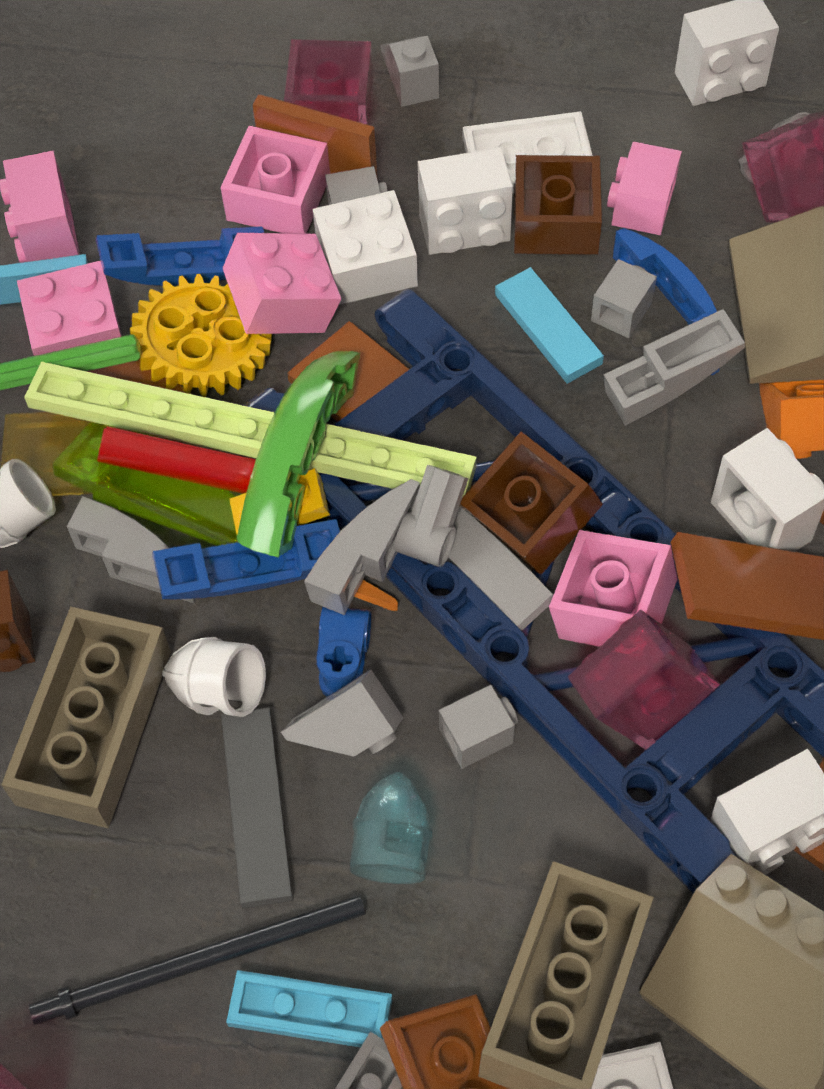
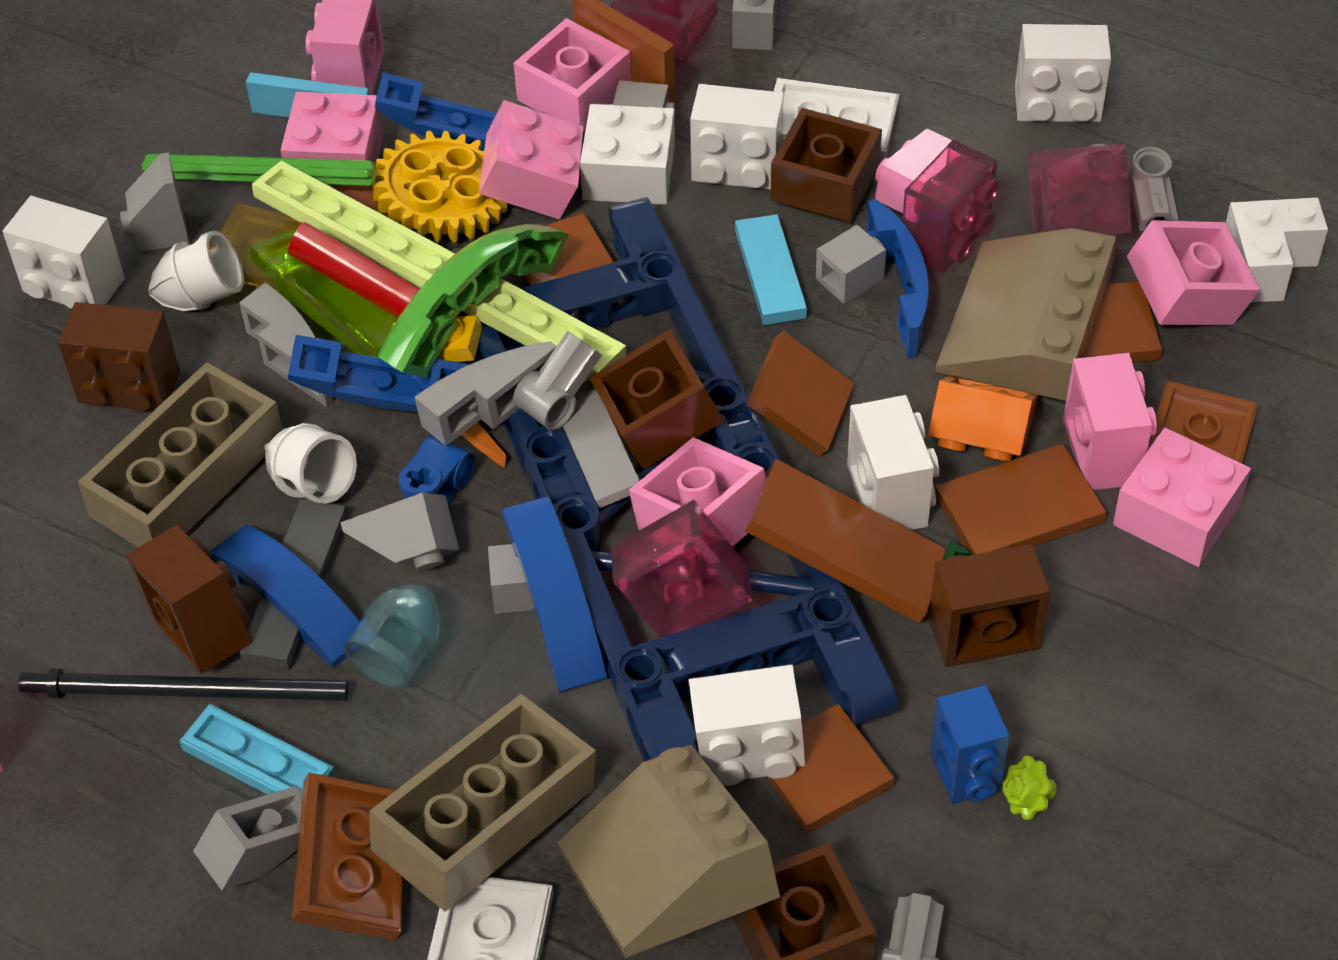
camera: 20 degrees right, 10 degrees down
light grey slope [604,309,745,426] -> none
none -> reddish brown brick [126,525,252,674]
none -> blue slope [209,525,370,668]
none -> blue slope [502,496,607,694]
none -> dark orange tile [747,331,854,457]
none -> clear pink brick [902,139,999,274]

